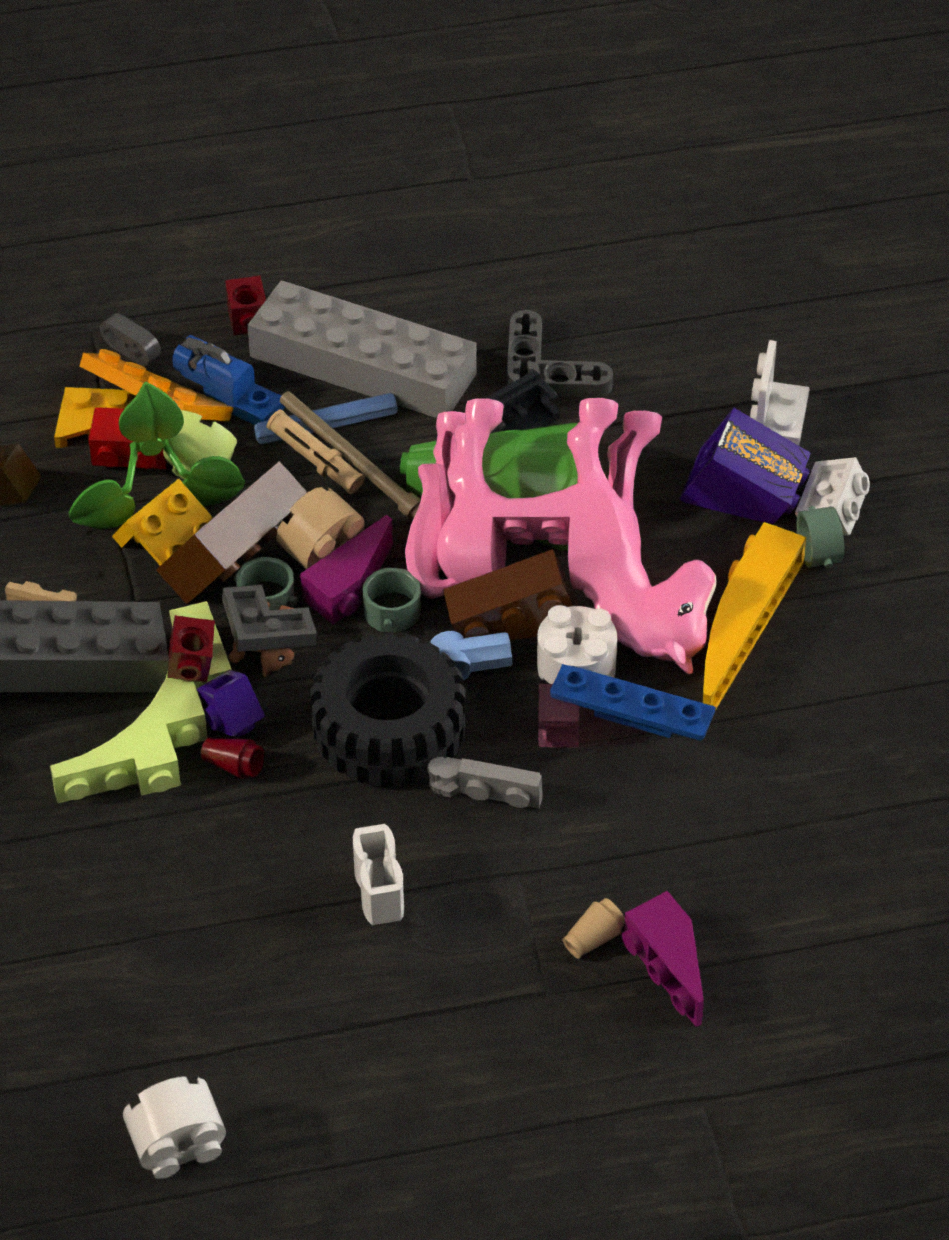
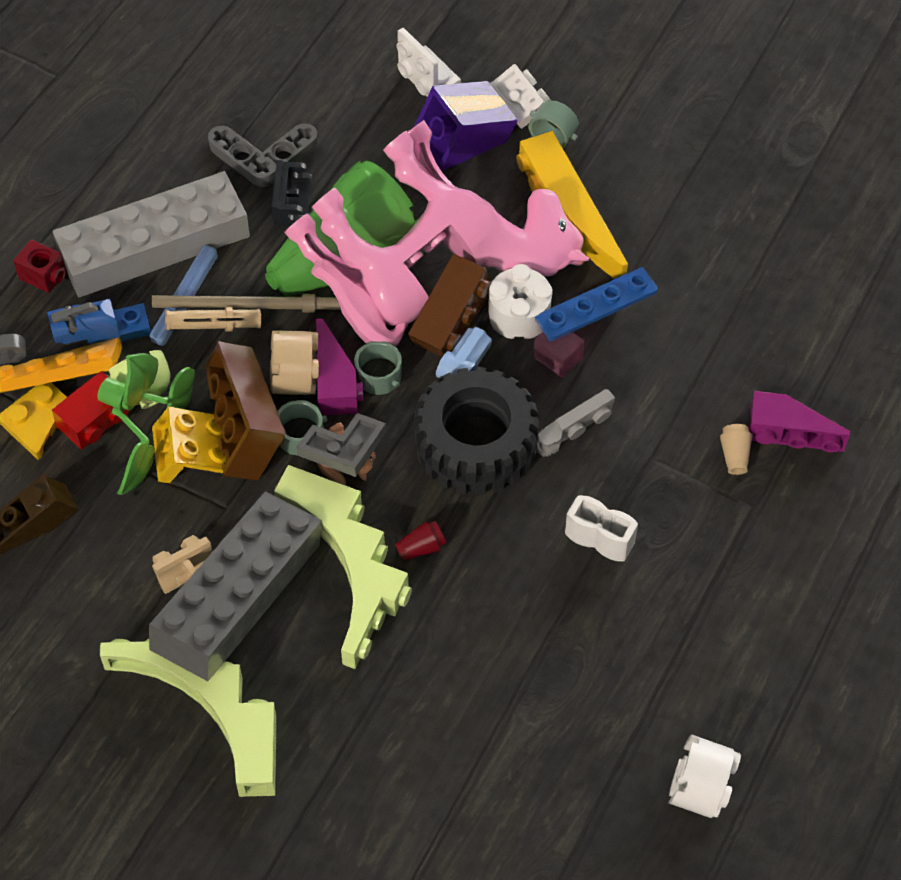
camera: 50 degrees left, 10 degrees up
dark red brick [167,616,215,683] -> none
dark purple brick [197,669,265,737] -> none

